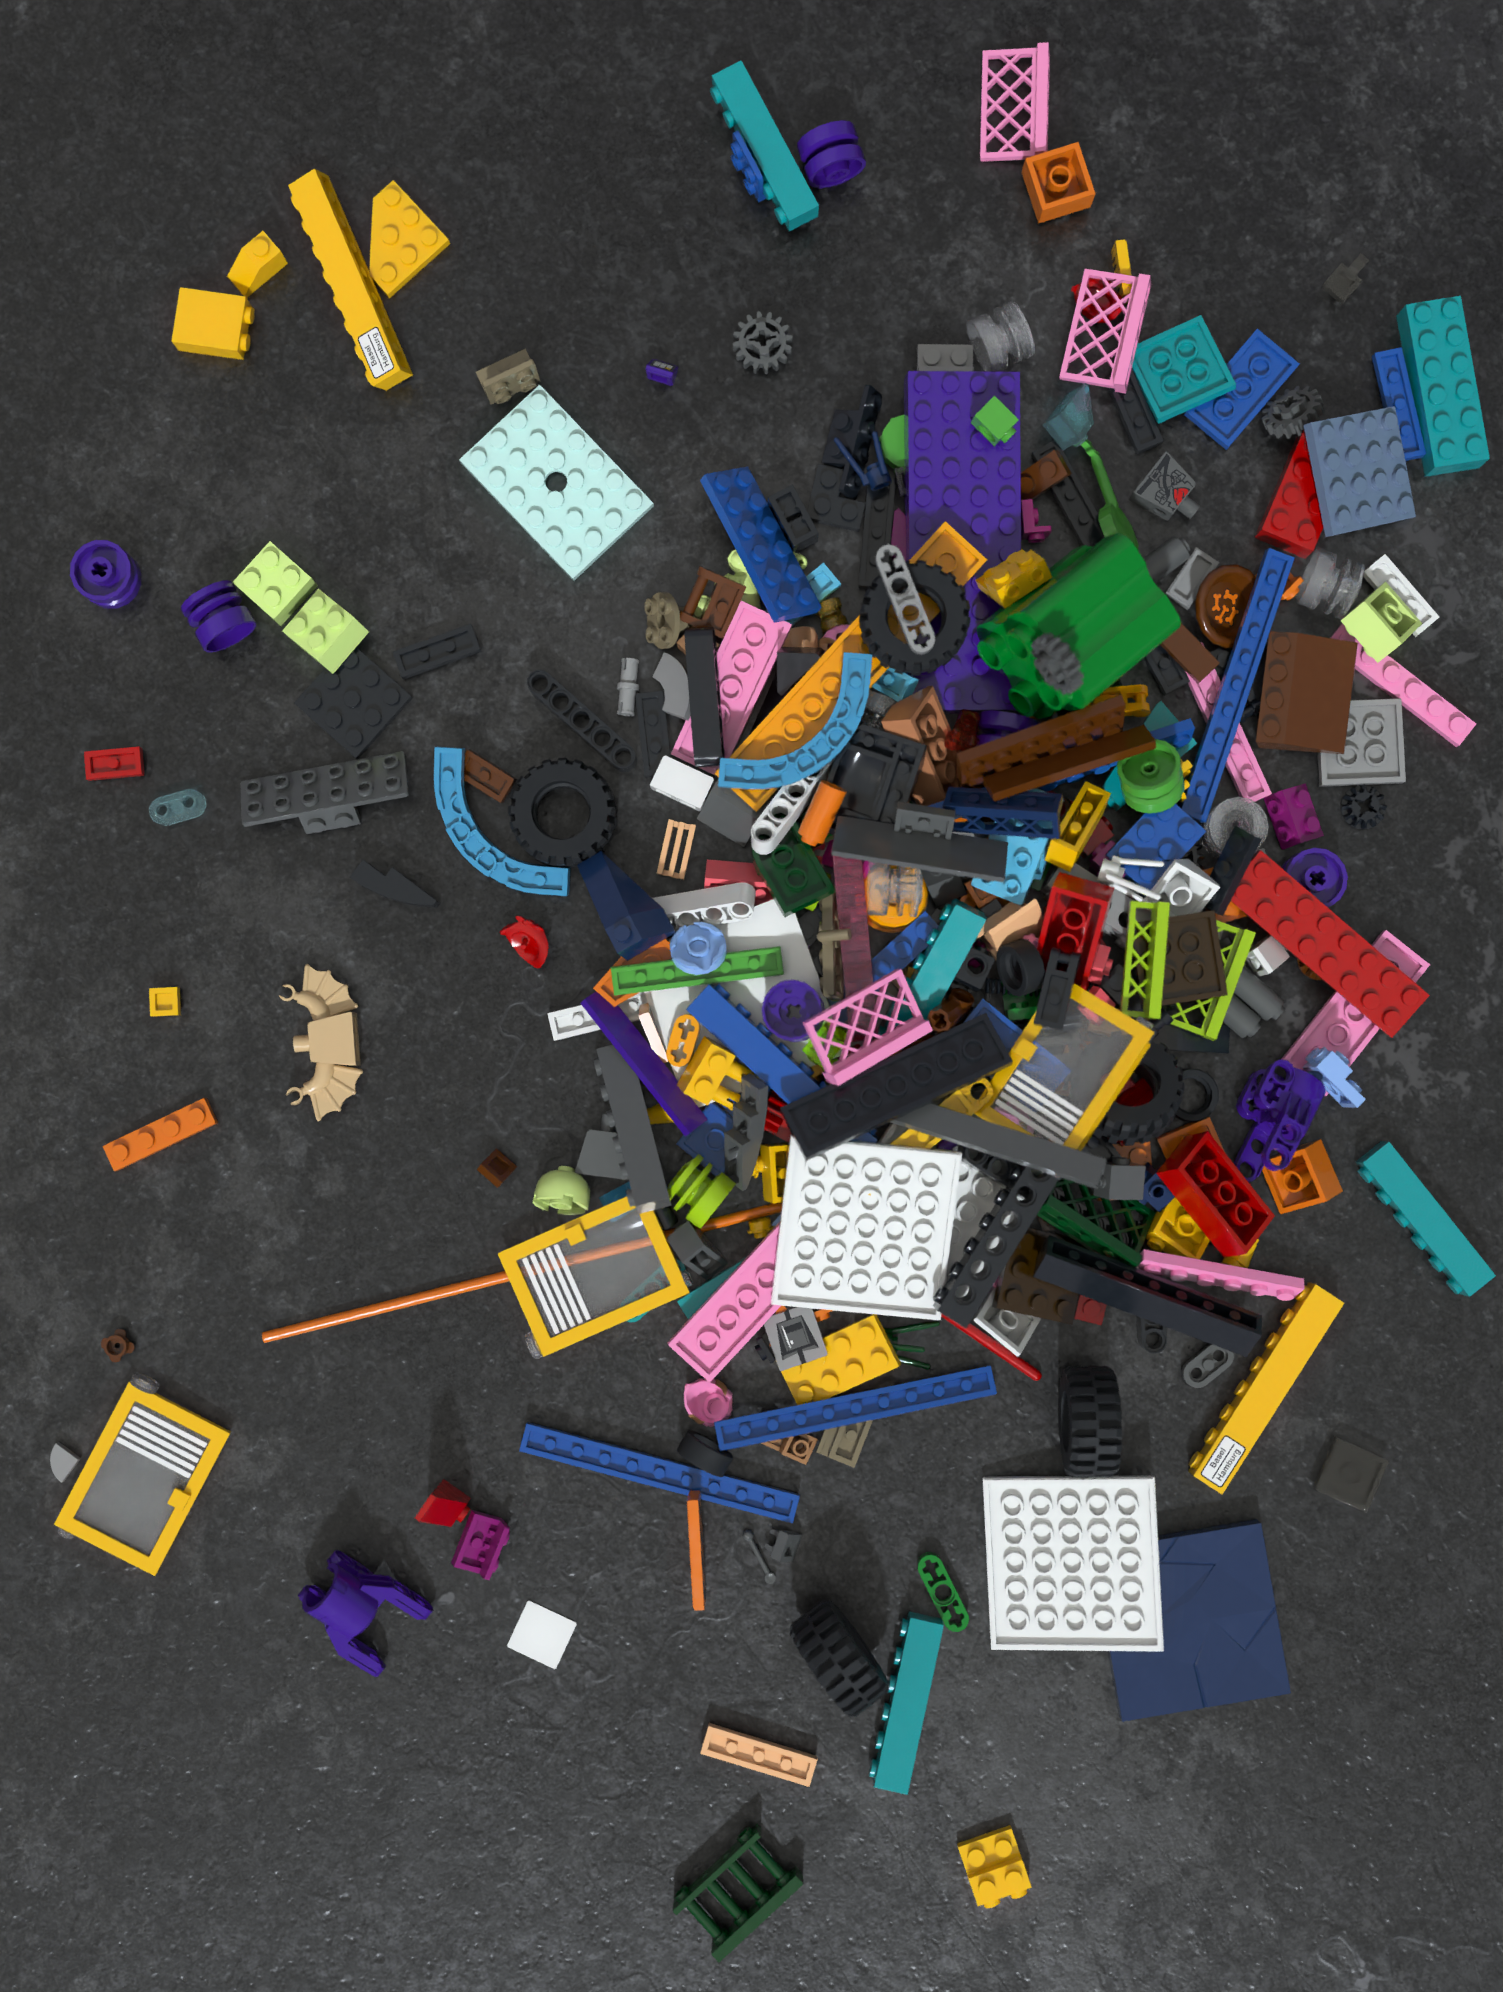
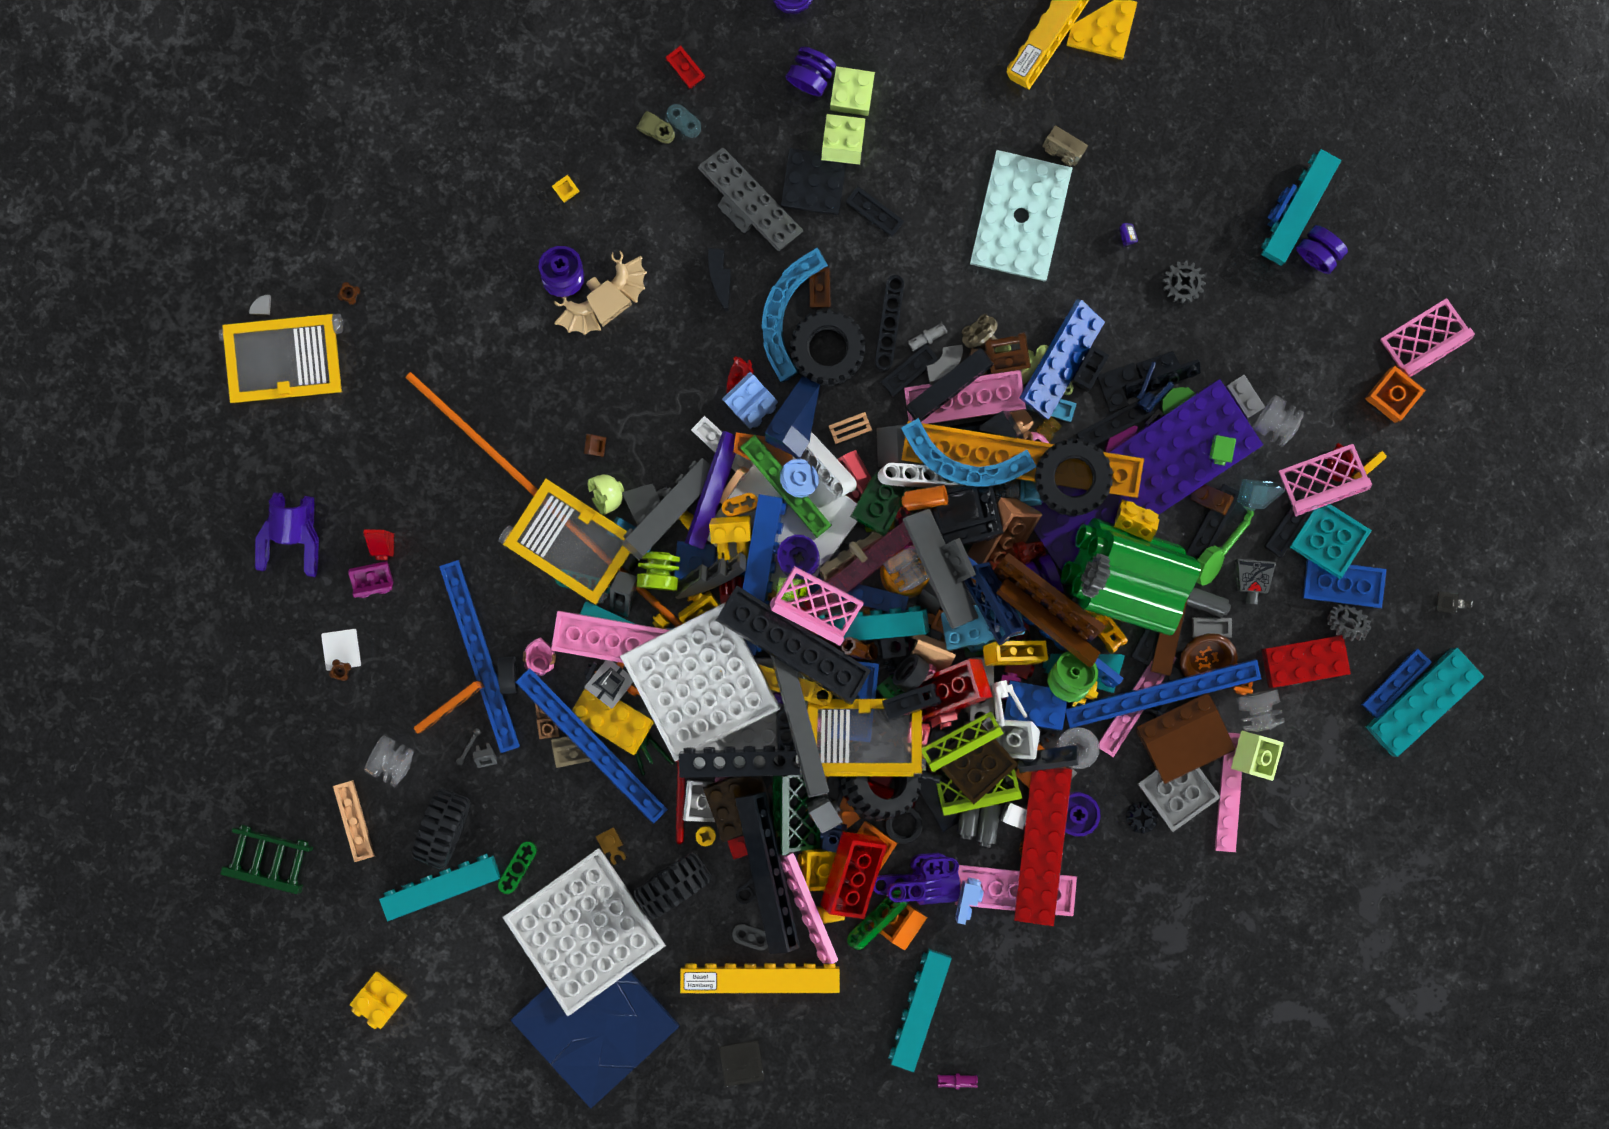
camera: 50 degrees right, 0 degrees up
orange plate [103,1098,218,1171] -> none
white panel [650,756,714,812] -> none
light grey beam [875,545,935,655] -> none
dark pink bracket [1021,499,1052,543] -> none
magenta bracket [1264,783,1324,850] -> none
sand blue plate [1304,406,1416,537] -> none
white plate [1361,554,1439,637] -> none
none -> reddish brown plate [329,659,351,681]
none -> clear wheel [364,735,414,787]
none -> dark purple wheel [538,246,584,297]
none -> pearl gold plate [596,827,626,865]
none -> olive piece [636,111,675,144]
none -> yellow wheel [696,826,716,846]
none -> light blue plate [722,372,778,429]
none -> green beam [847,890,909,950]

